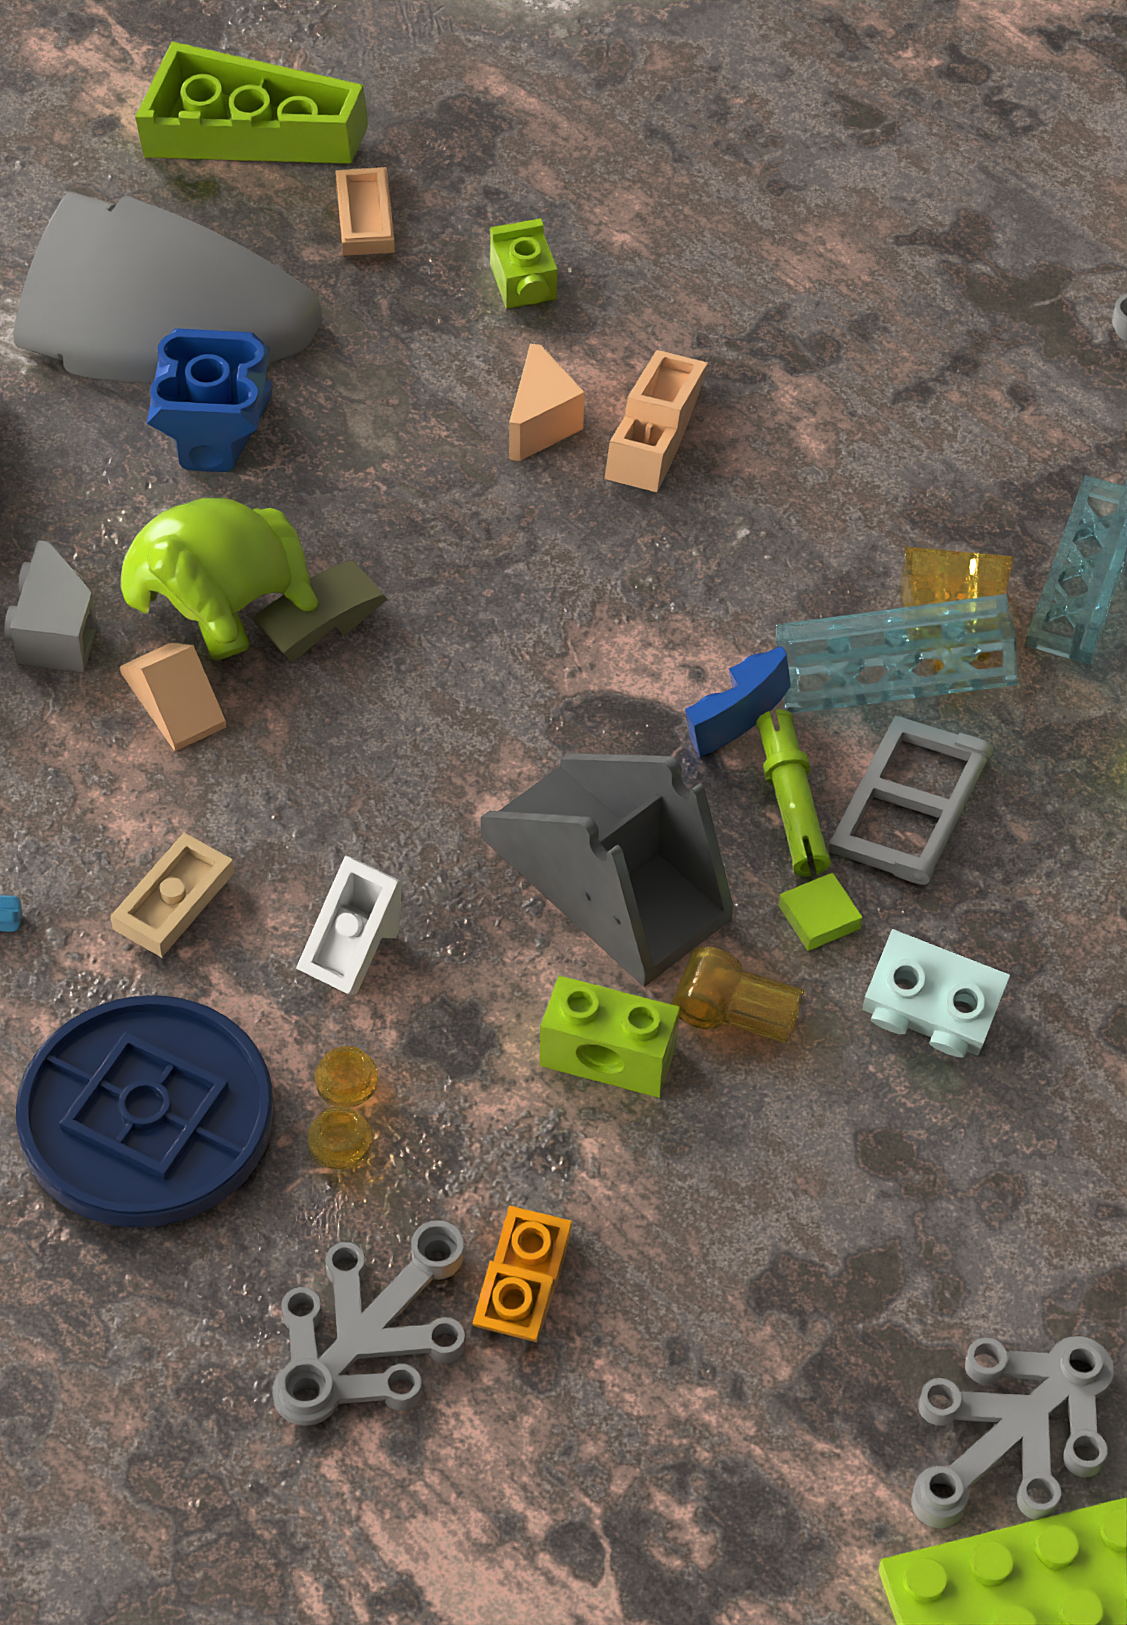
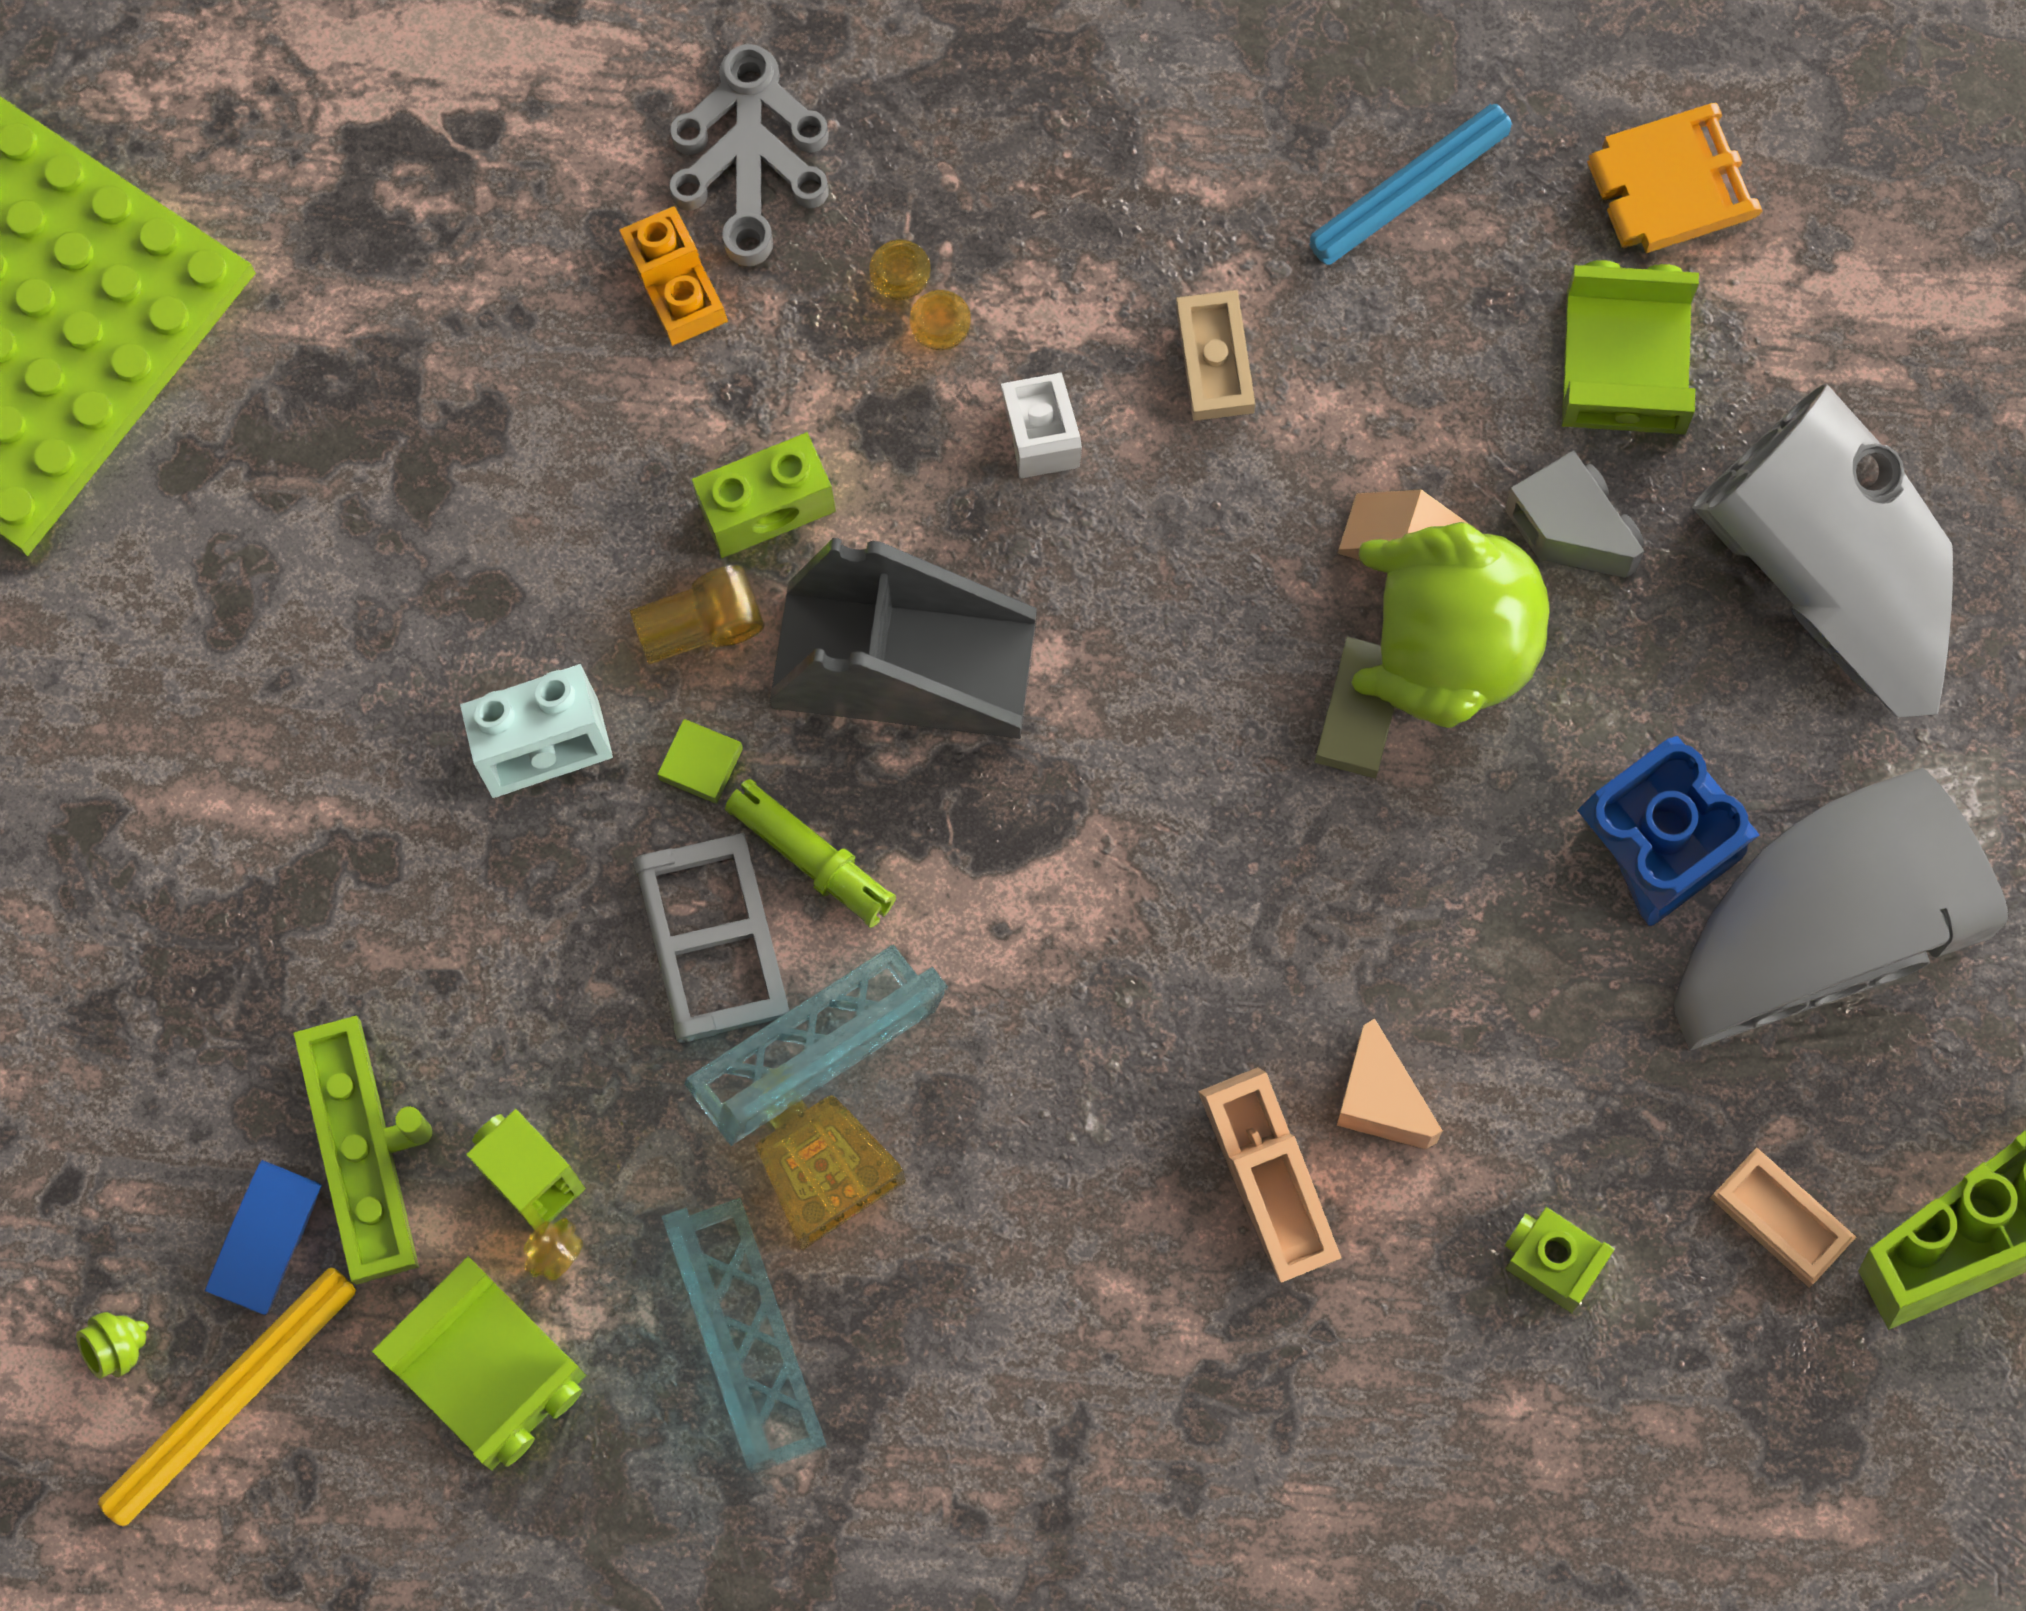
camera: 145 degrees right, 20 degrees up
dark blue plate [16,995,274,1227] -> none
blue slope [685,646,791,758] -> none
light grey plant [911,1336,1114,1528] -> none

